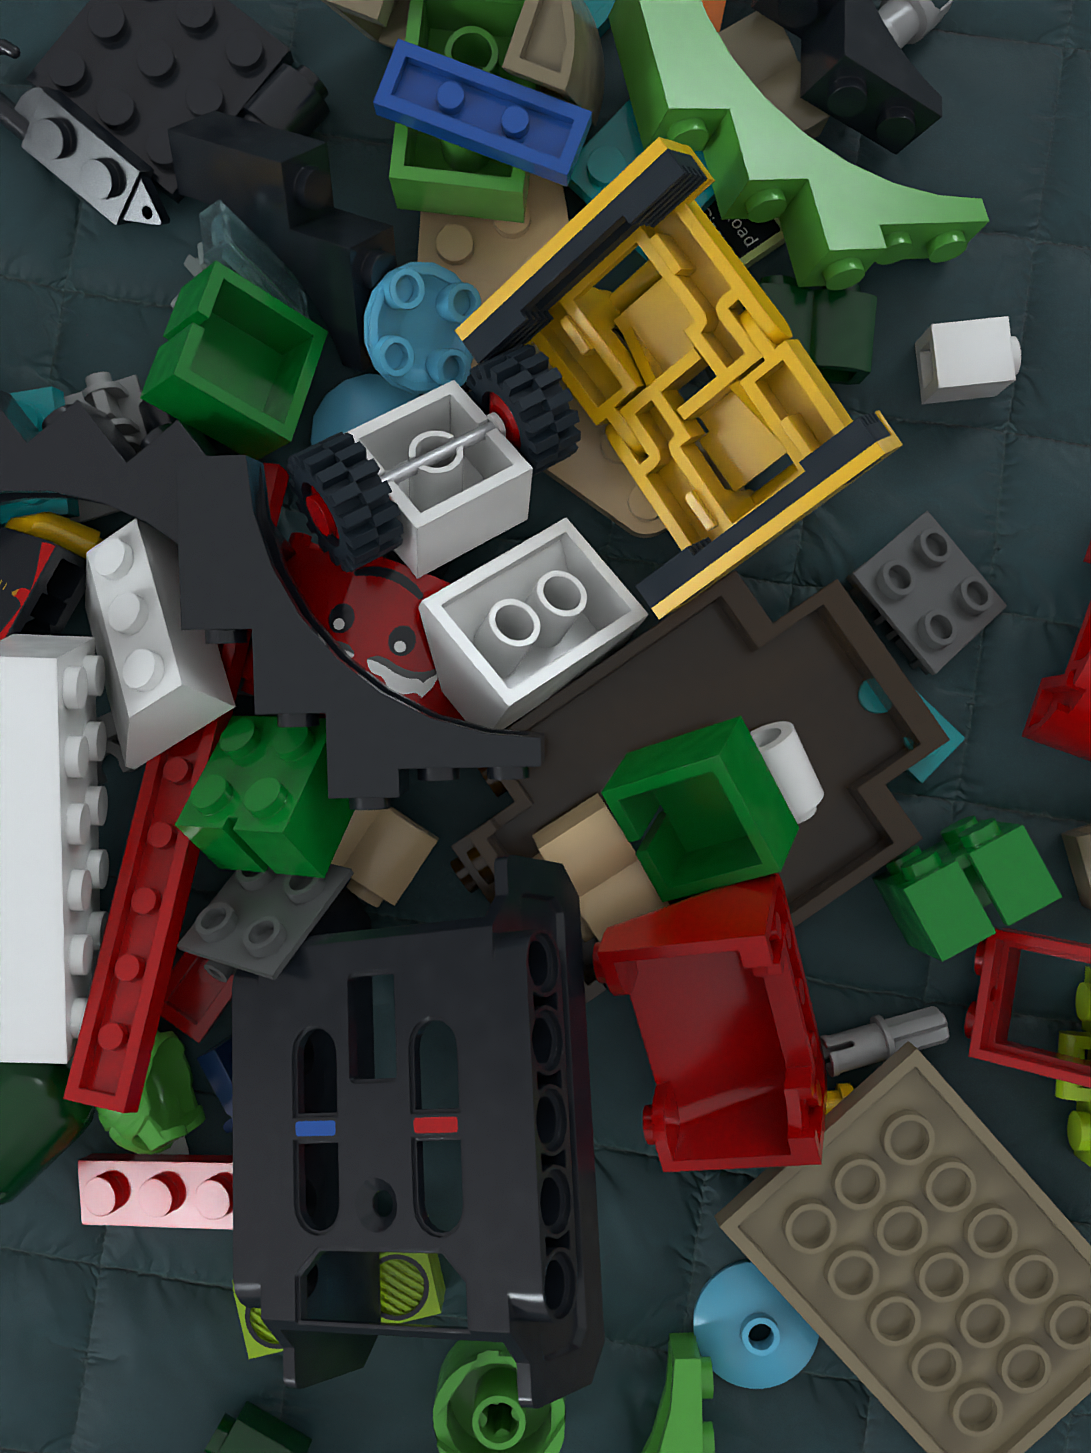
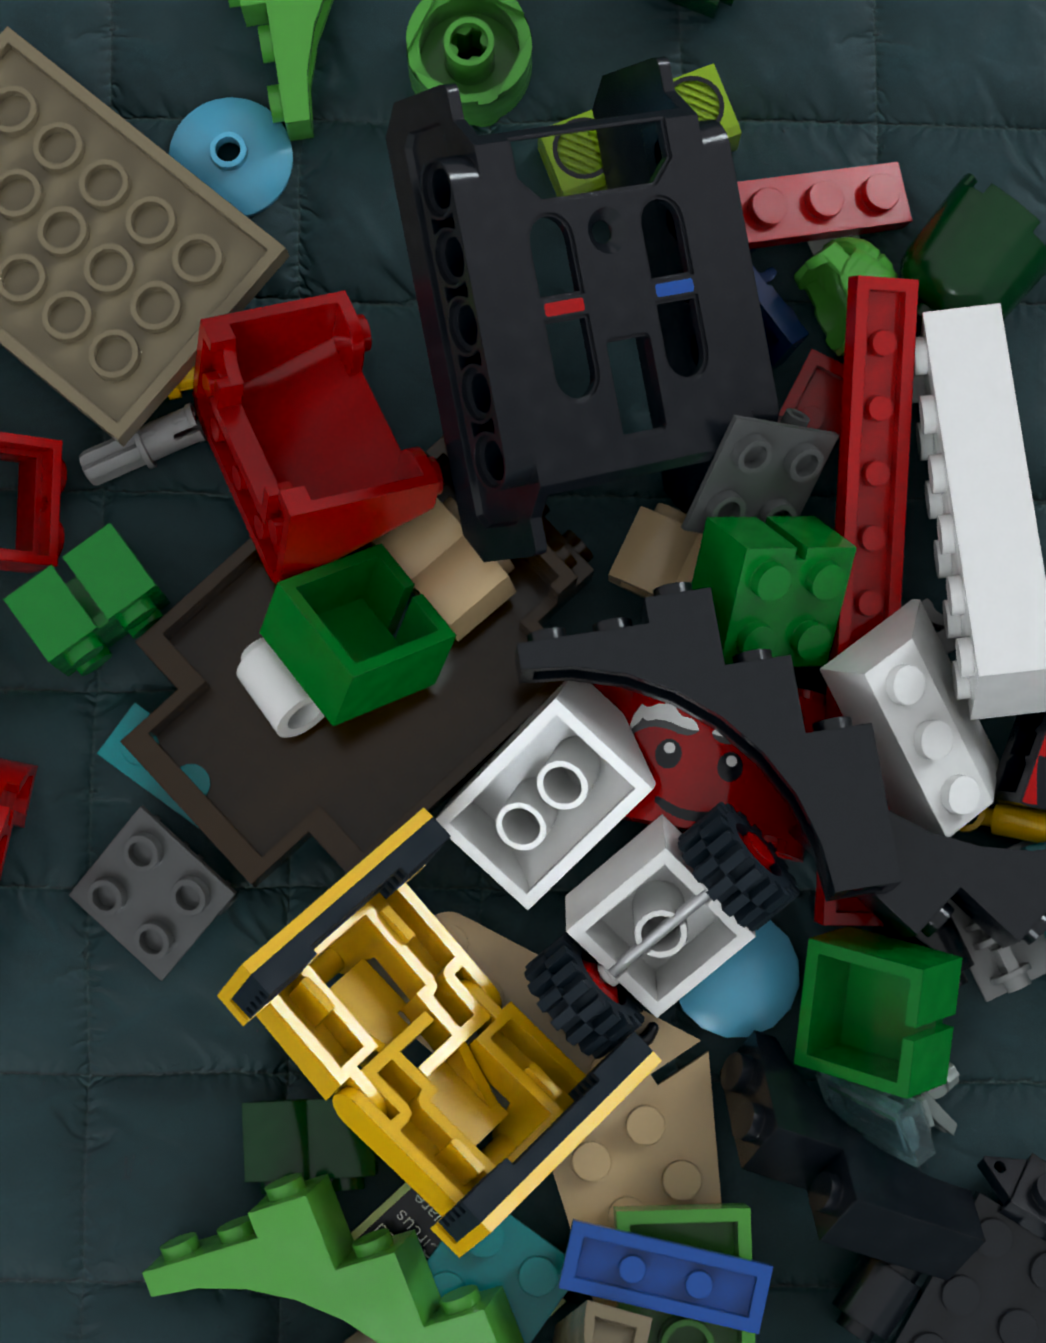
camera: 170 degrees right, 5 degrees down
medium azure dish [364,262,481,395] -> none
white brick [915,316,1021,404] -> none

